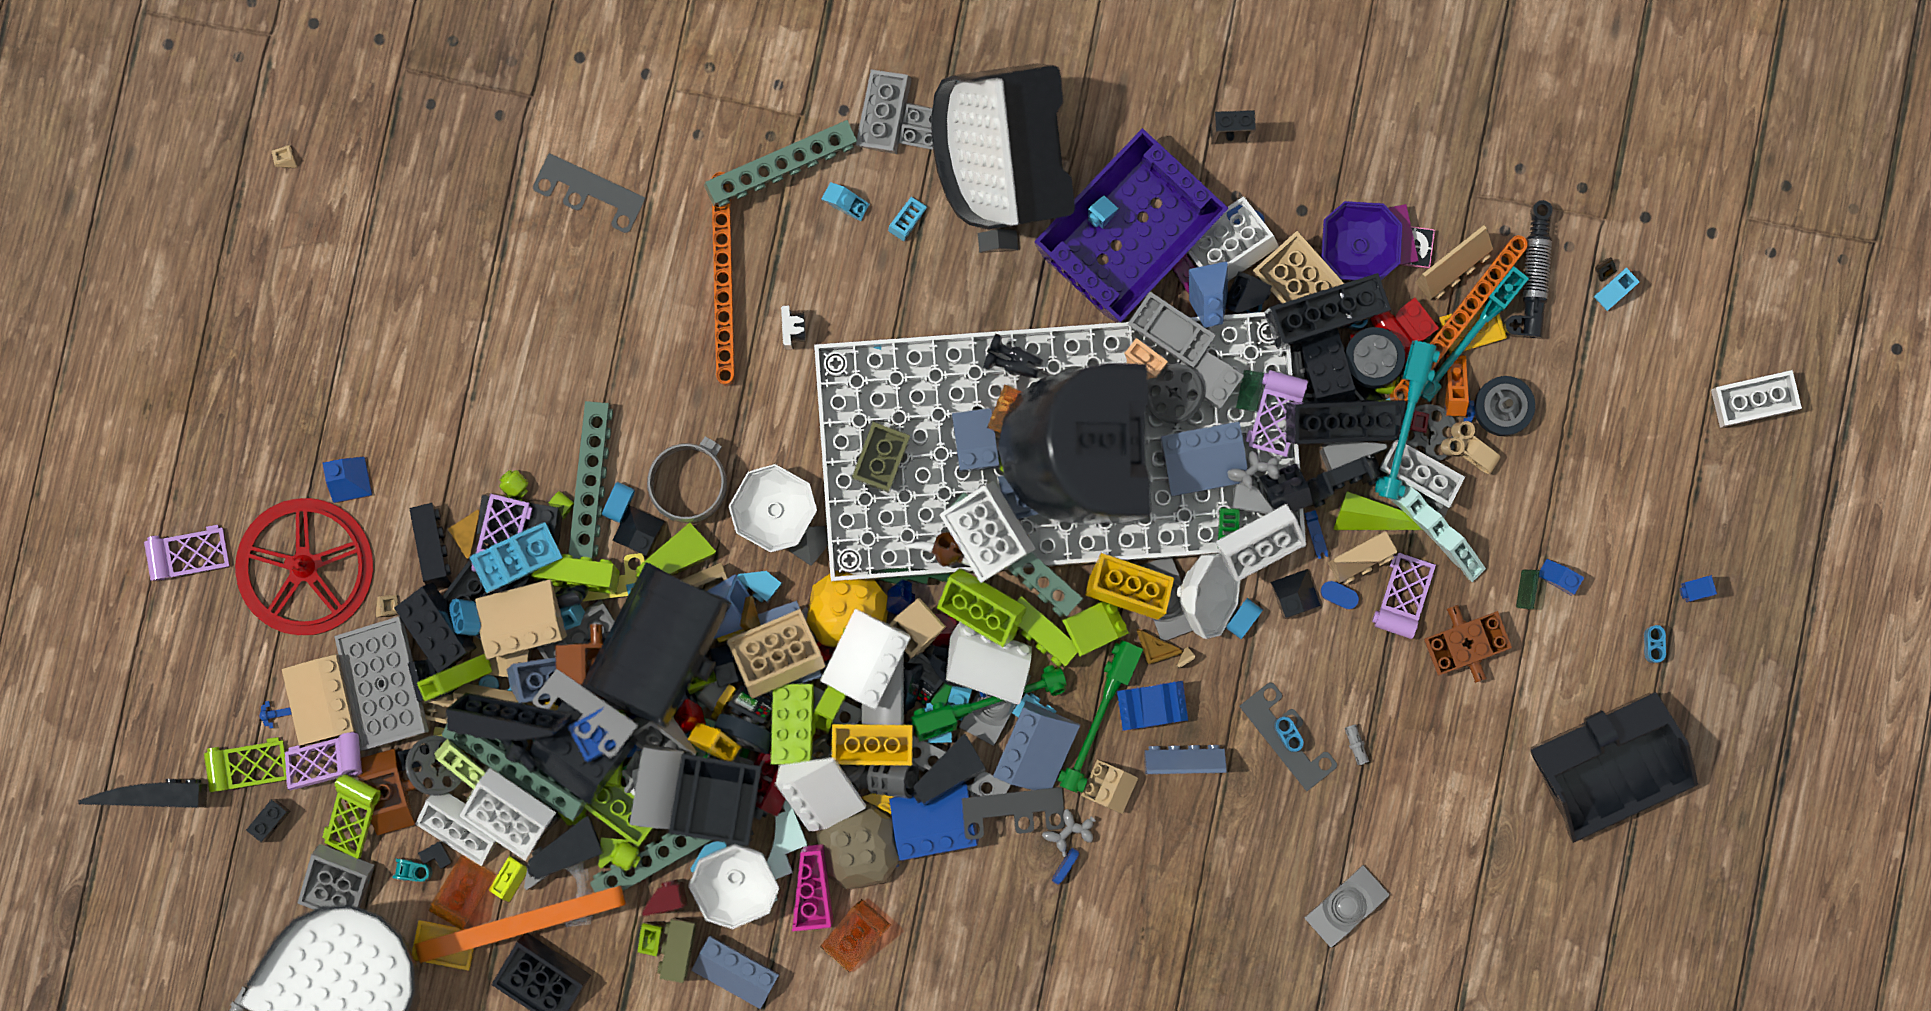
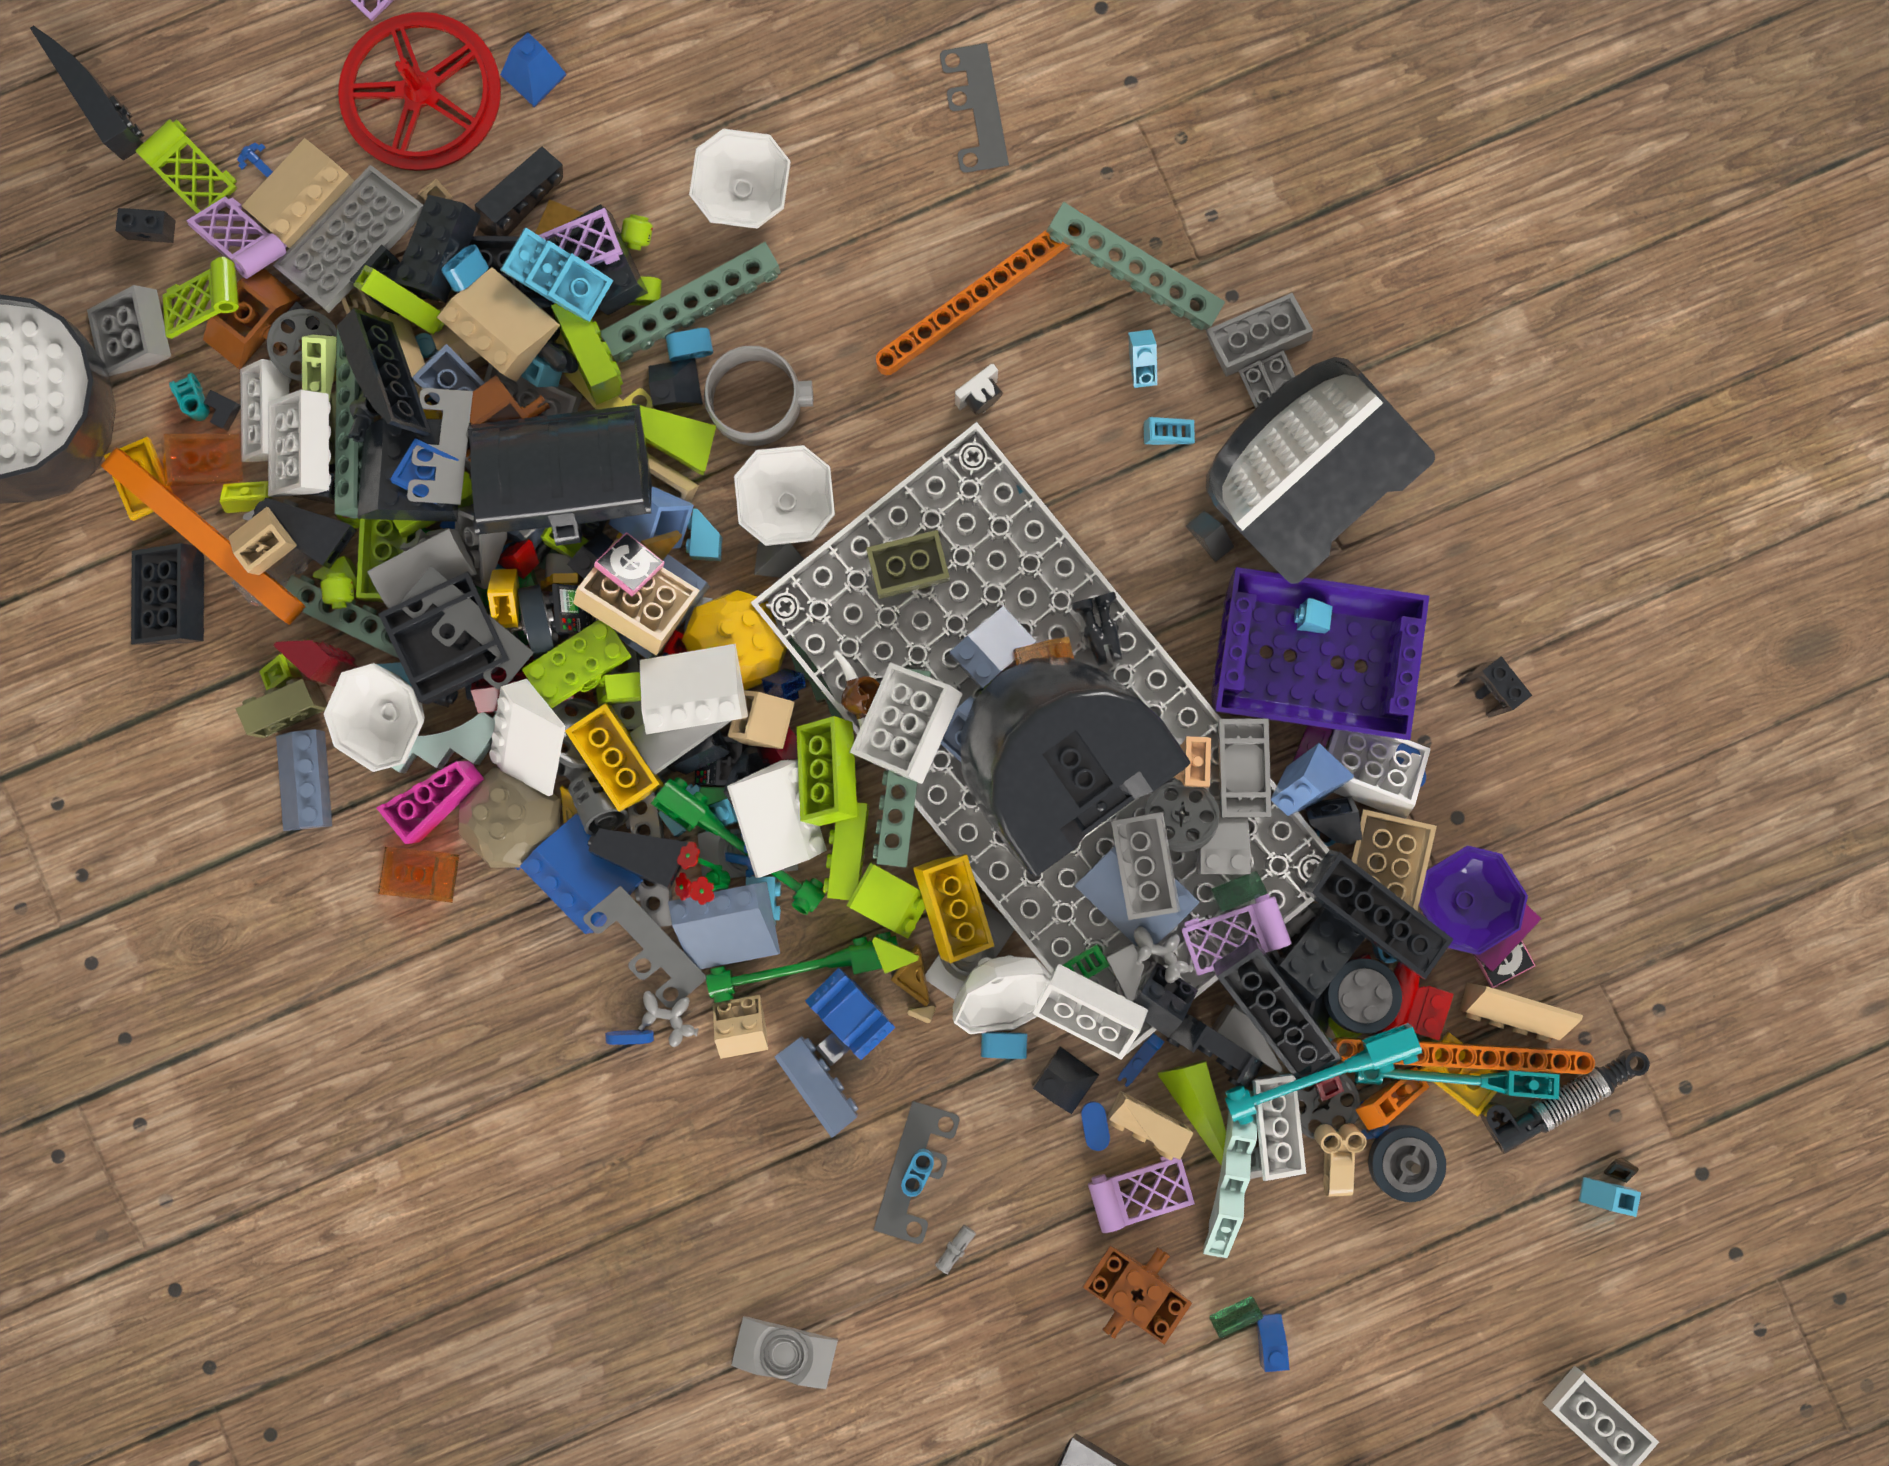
camera: 60 degrees right, 0 degrees up
none -> tan slope [229,507,297,575]
none -> dark grey piece [400,566,534,690]
none -> tile [594,532,665,596]
none -> red plant [675,842,731,905]
none -> white rock [689,129,791,229]
none -> blue piece [725,845,755,878]
none -> flat silver plate [815,1032,850,1066]
none -> lime slope [872,936,920,974]
none -> light grey slope [1111,812,1180,920]

